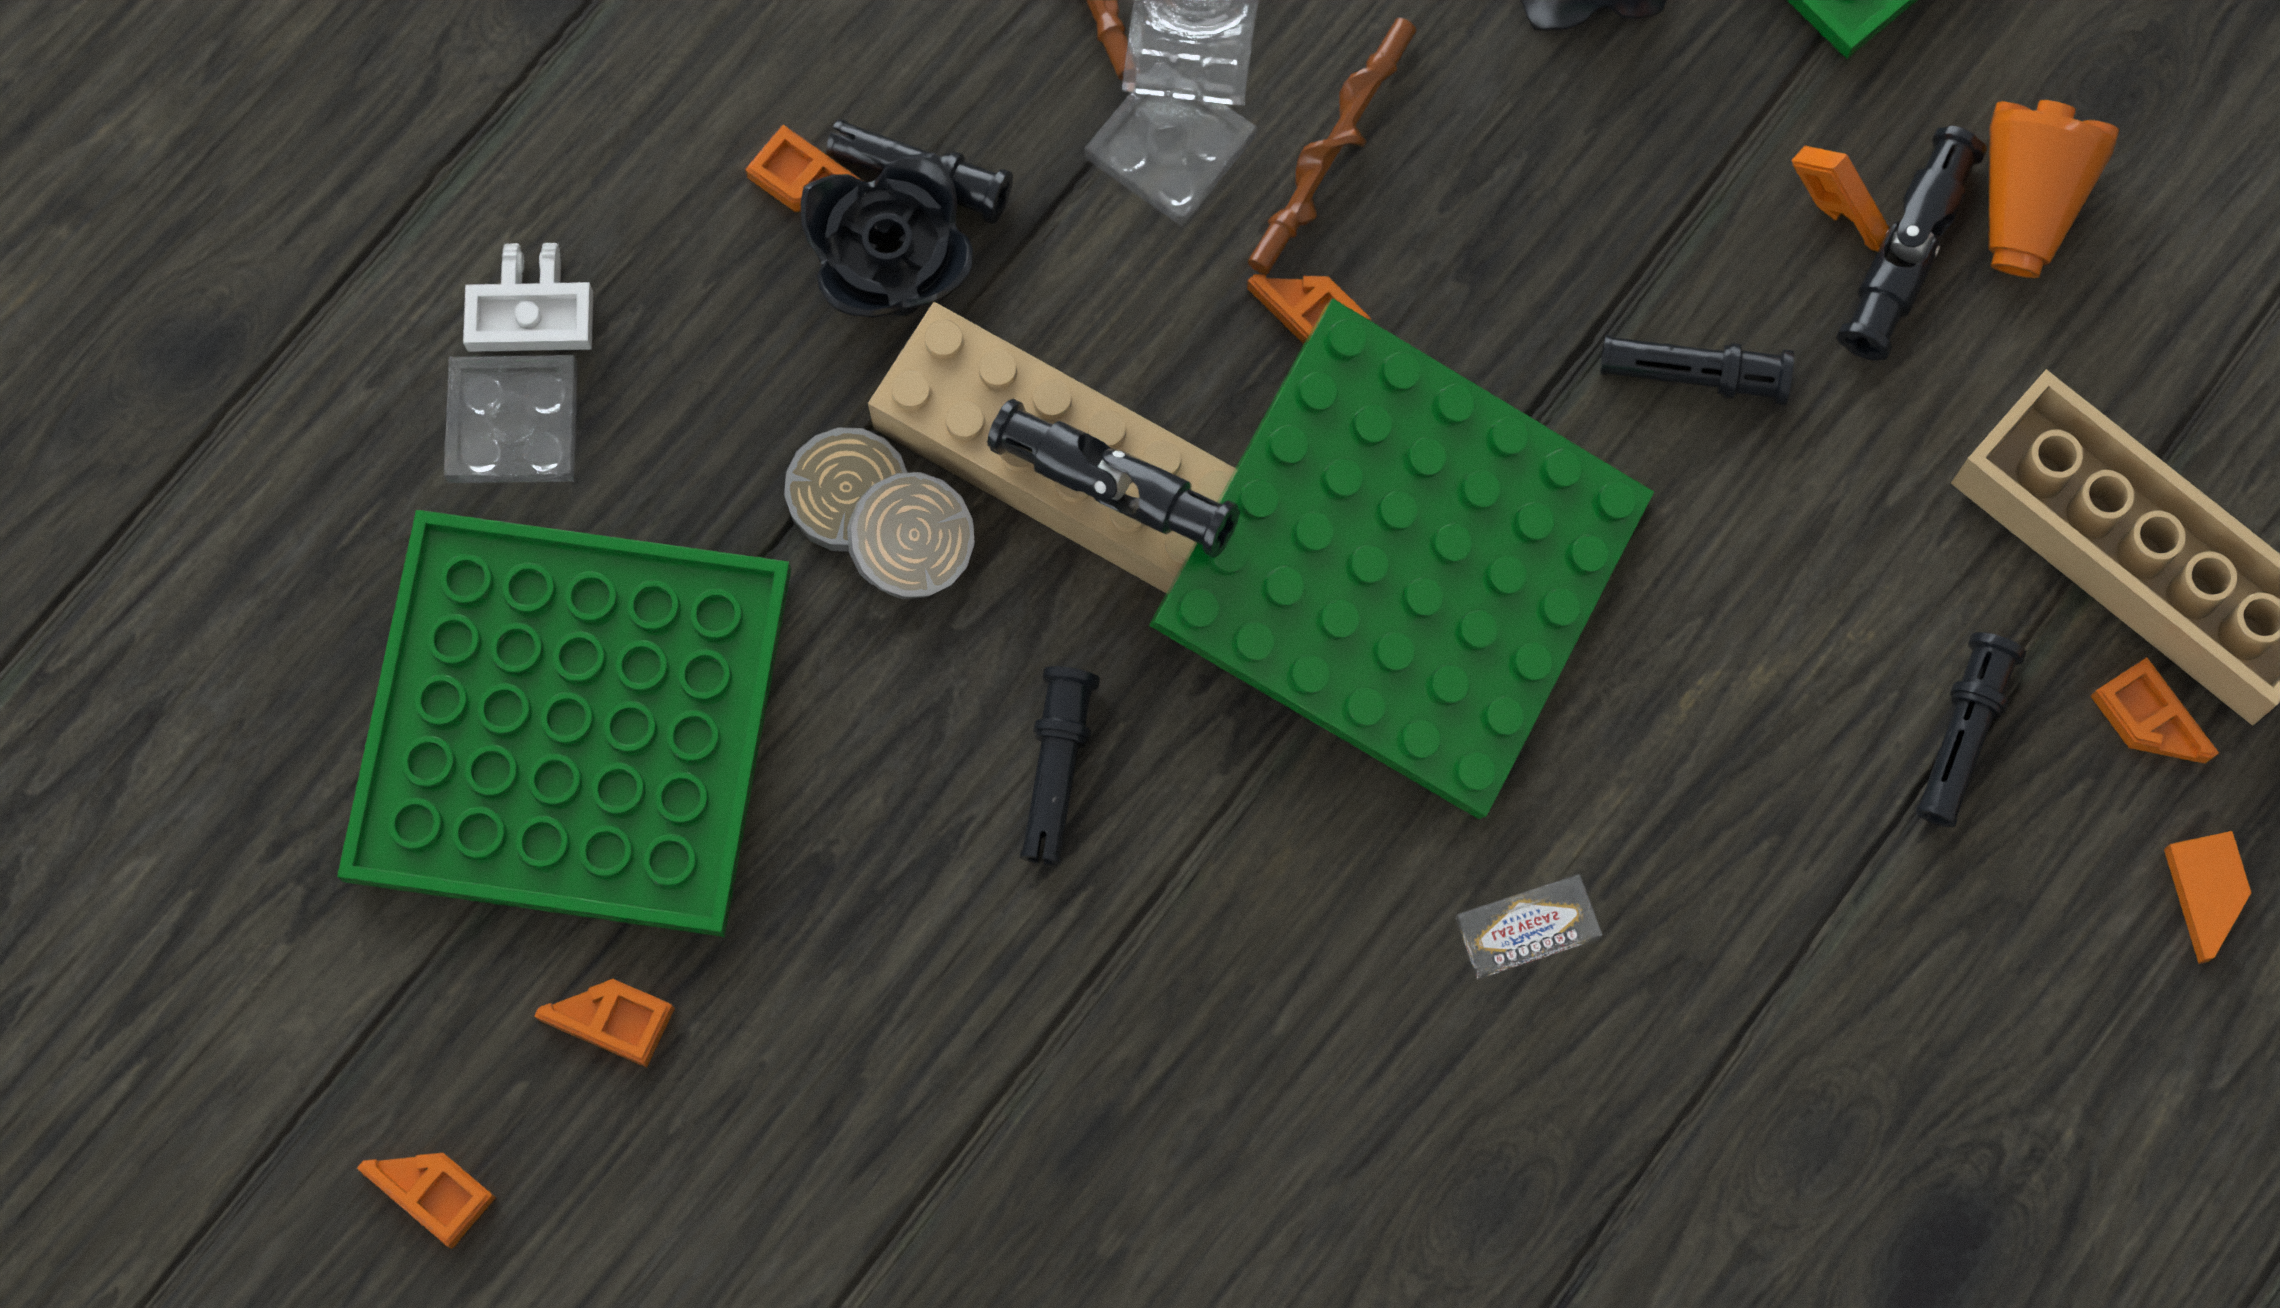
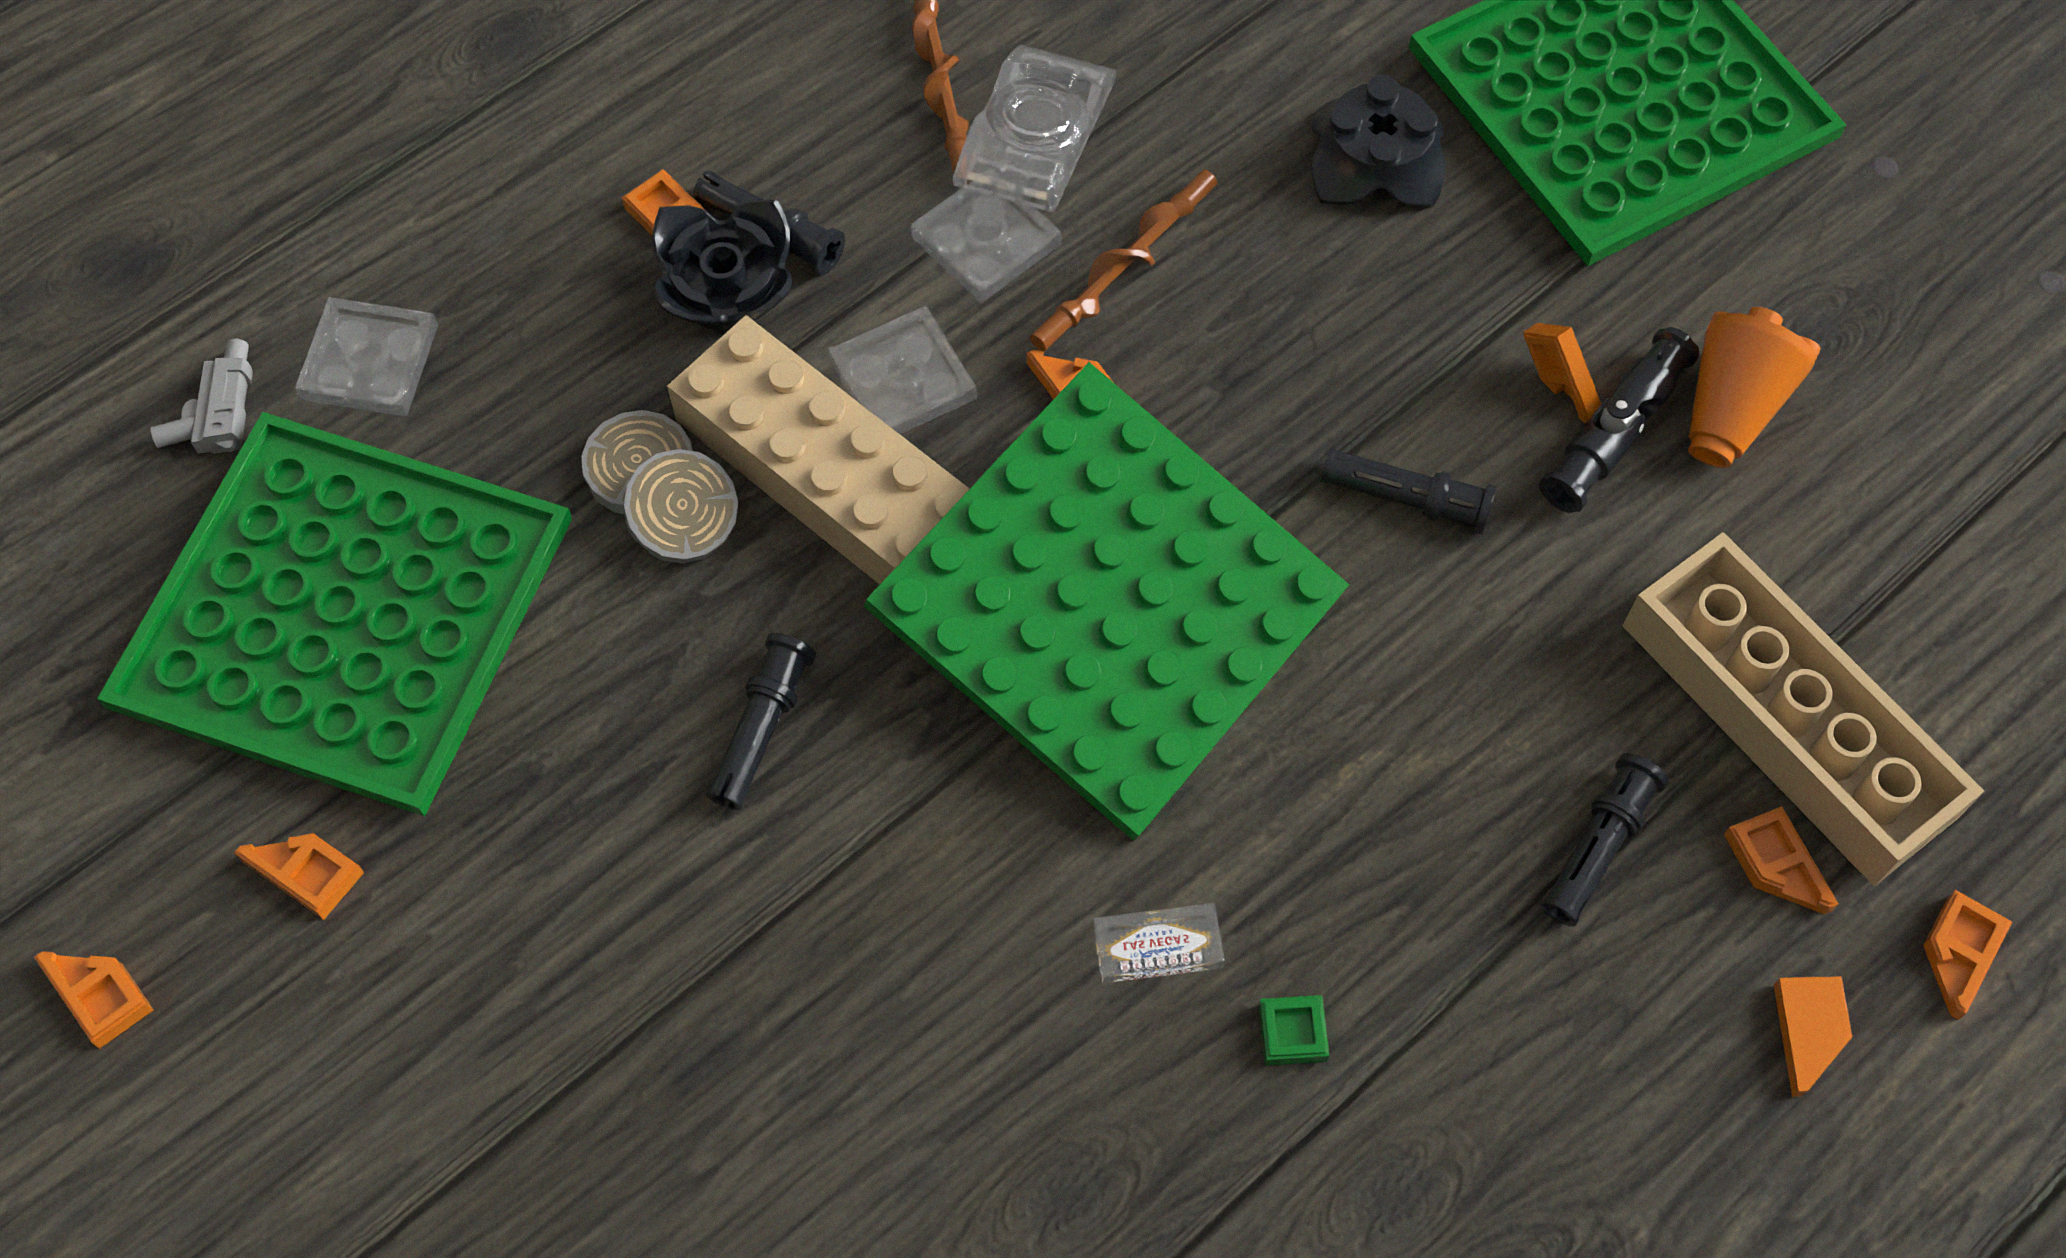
camera: 10 degrees right, 10 degrees down
white hinge [463,243,593,352] -> none
black piece [987,398,1240,558] -> none
none -> light grey piece [151,339,253,454]
none -> clear plate [828,306,977,434]
none -> green tile [1258,995,1330,1066]

